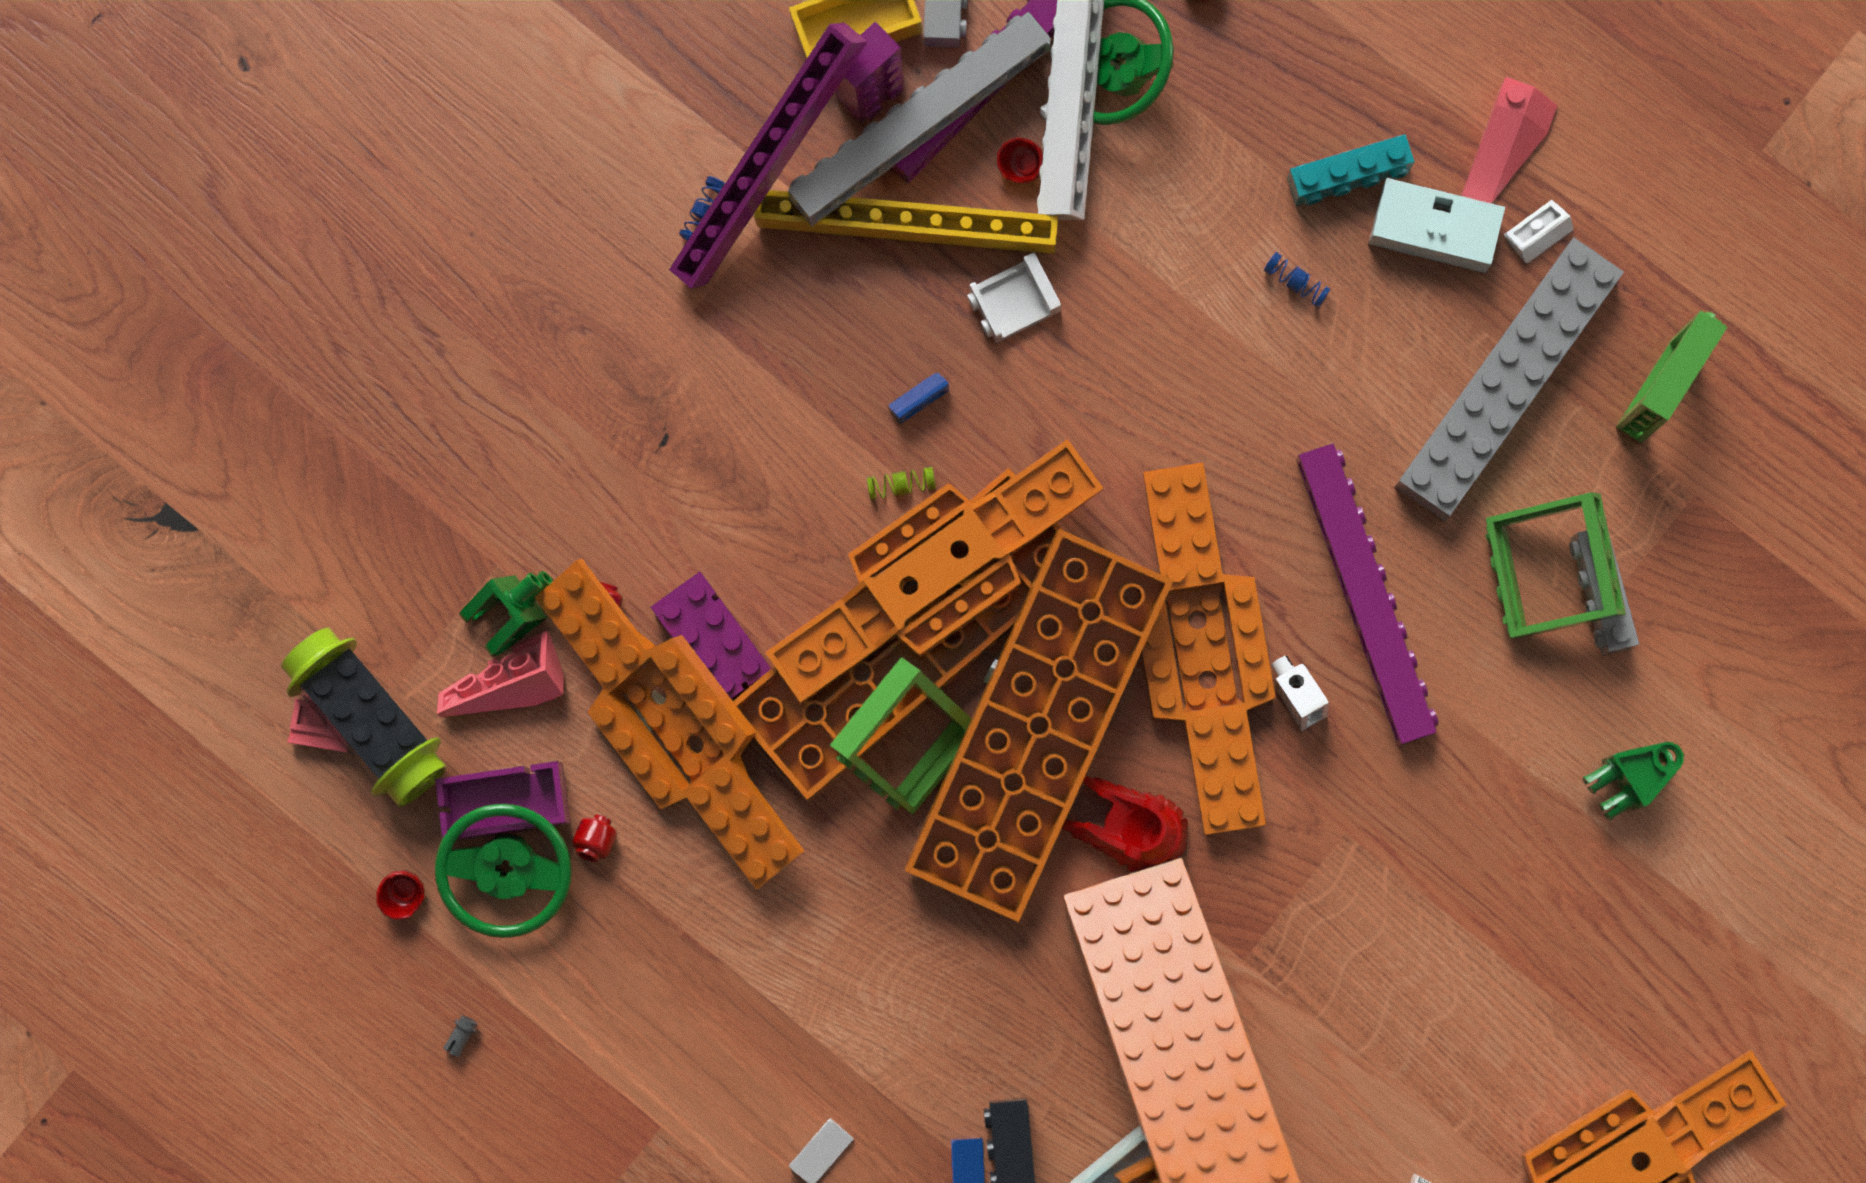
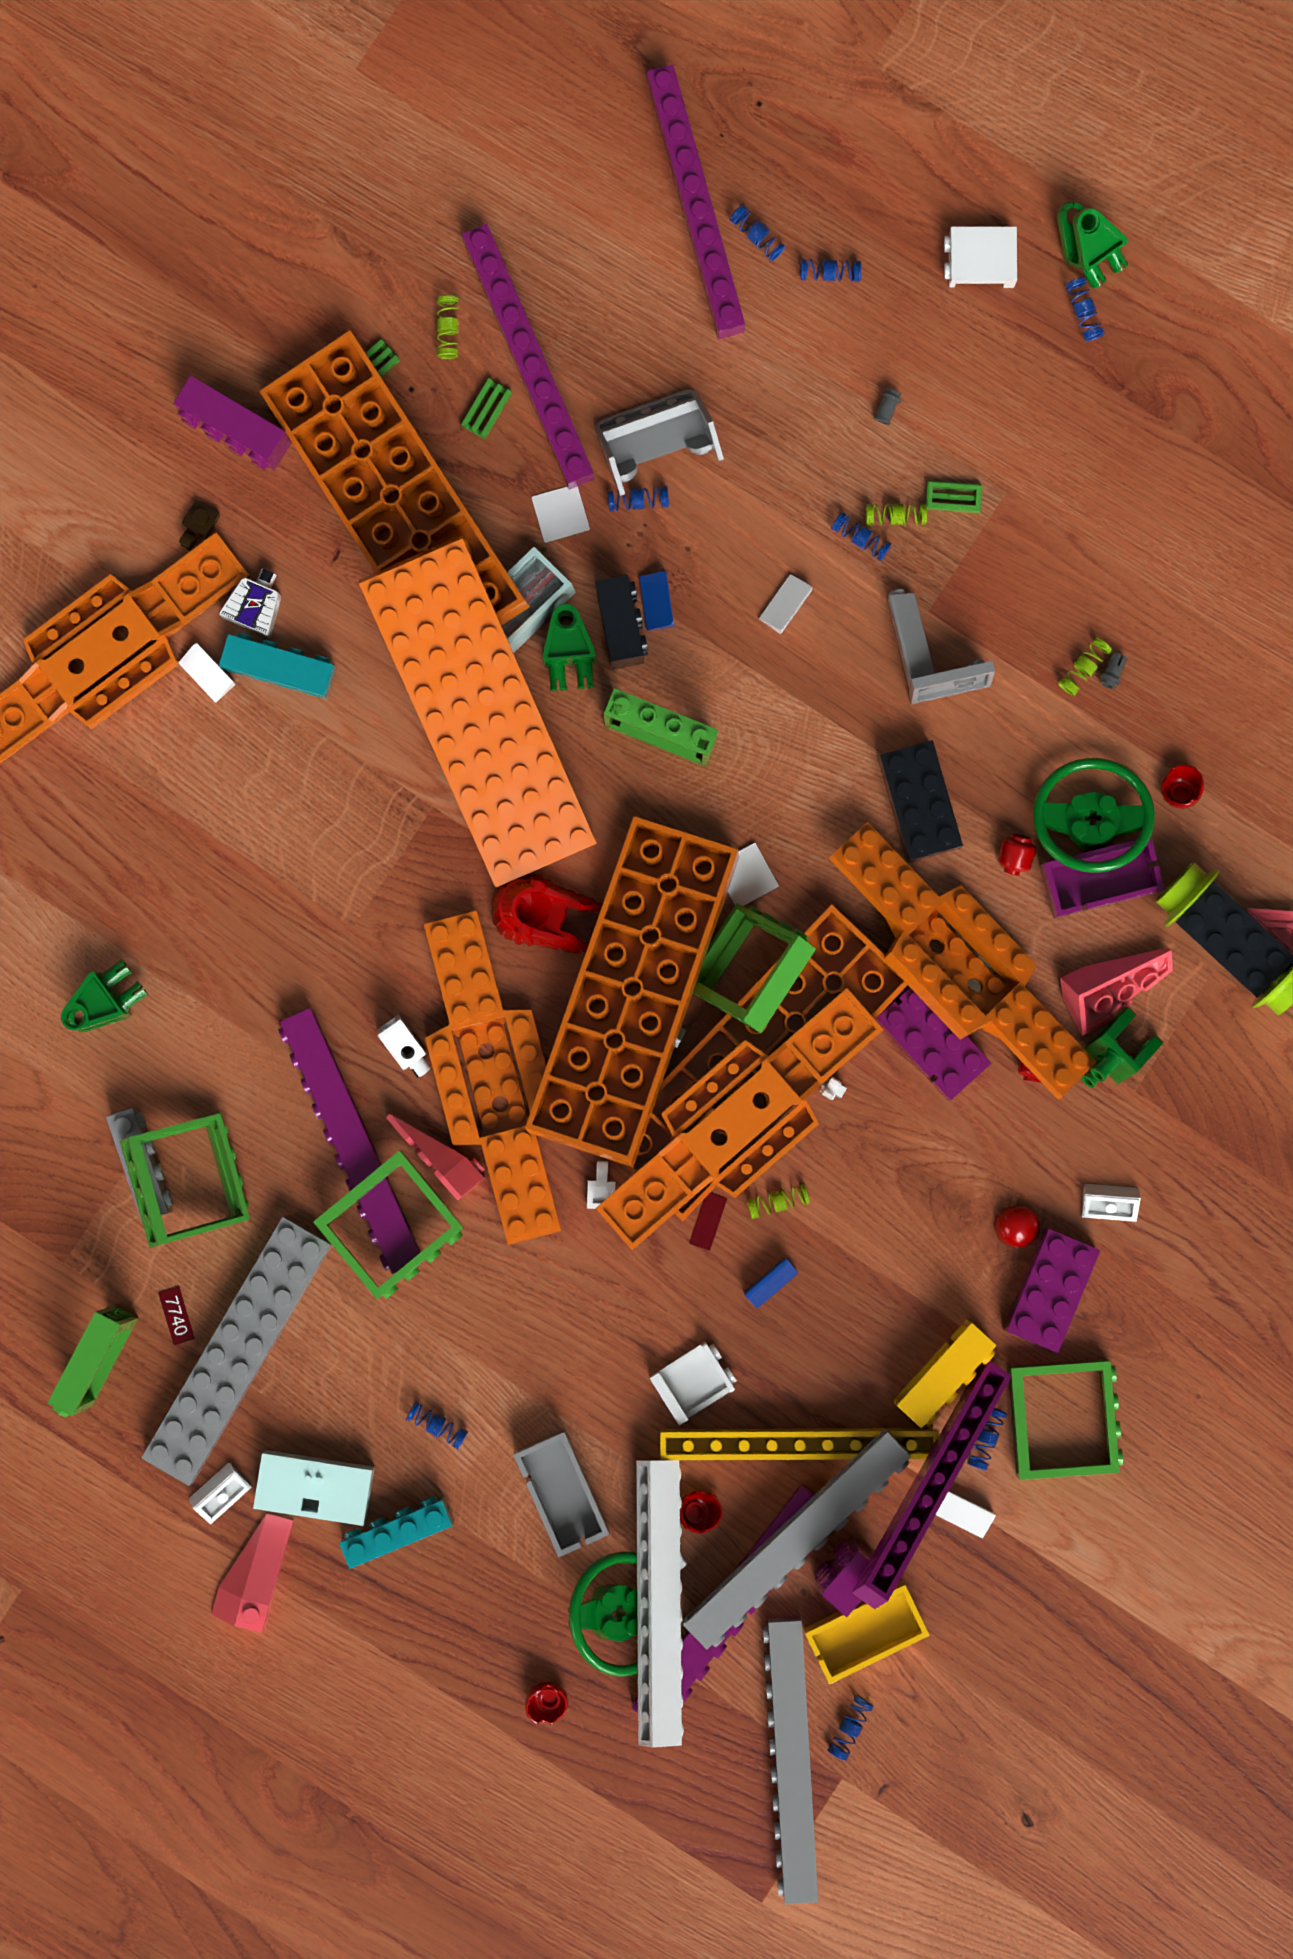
camera: 165 degrees right, 5 degrees up
none -> dark red sticker [158,1286,195,1345]
none -> white slope [179,642,236,703]
none -> teal brick [219,632,336,700]
none -> bright green window [314,1150,465,1299]
none -> coral wedge [386,1114,485,1200]
none -> light grey piece [513,1429,610,1558]
none -> green piece [543,604,596,692]
none -> white plate [587,1161,616,1209]
none -> bright green window [604,688,719,767]
none -> dark red sticker [689,1193,727,1251]
none -> white sticker [728,843,779,906]
none -> white plate [819,1076,847,1100]
none -> black brick [877,740,963,863]
none -> light grey piece [888,589,995,704]
none -> yellow piece [893,1319,997,1429]
none -> white slope [936,1491,996,1538]
none -> red hair [995,1206,1040,1247]
none -> magenta brick [1003,1228,1100,1353]
none -> bright green window [1008,1359,1123,1480]
none -> lime piece [1058,637,1112,696]
none -> white slope [1081,1184,1141,1222]

